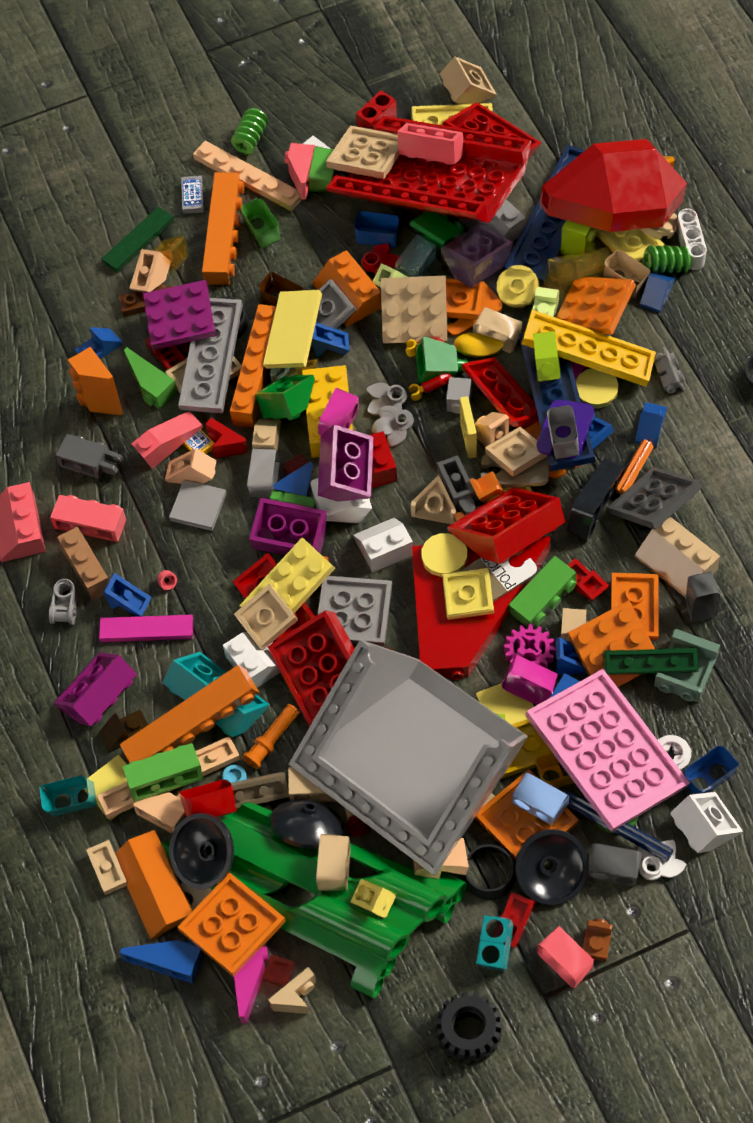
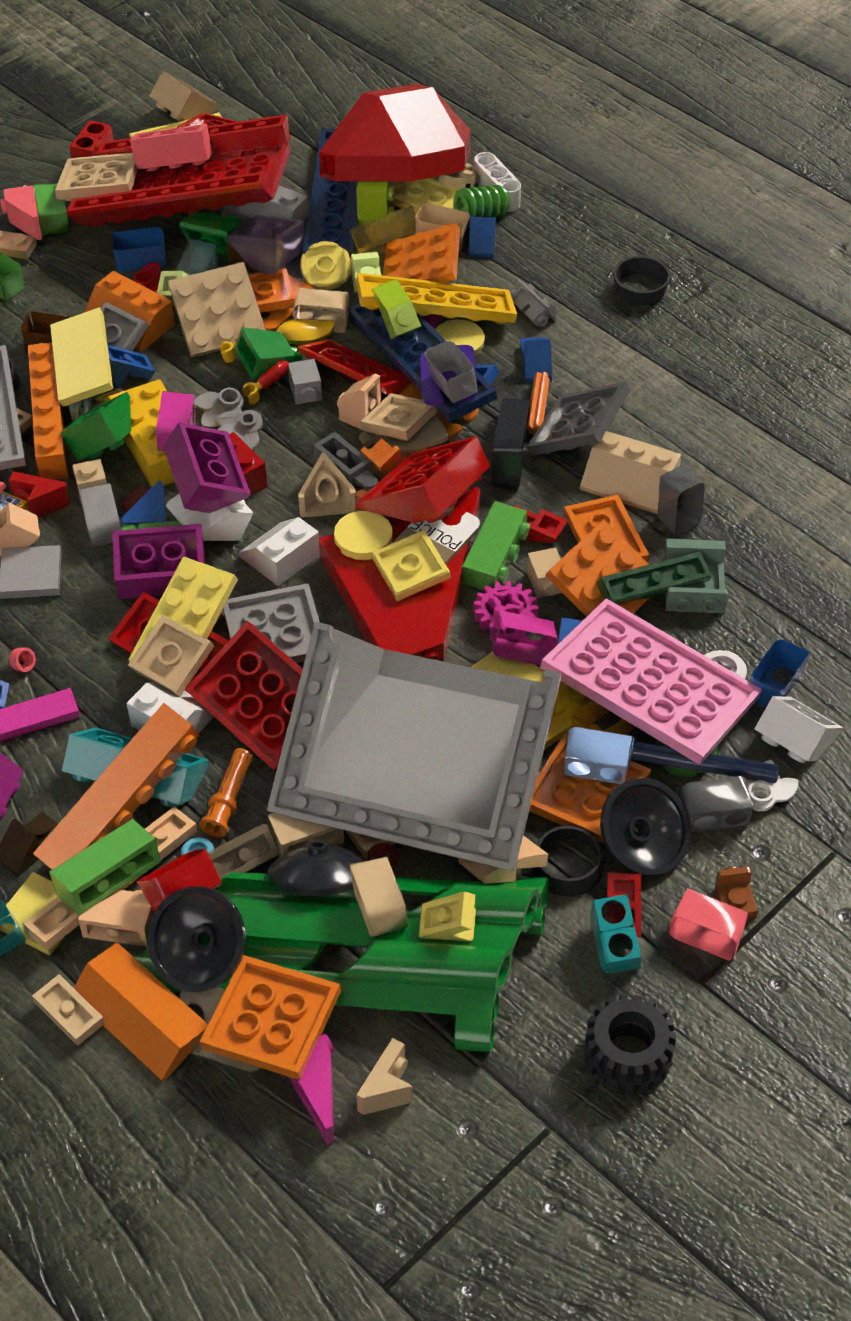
camera: 25 degrees left, 10 degrees down
blue slope [120,940,204,984] -> none
clear red plate [262,954,296,987] -> none
light yellow tile [459,396,477,458] -> none
blue slope [555,637,587,675] -> none

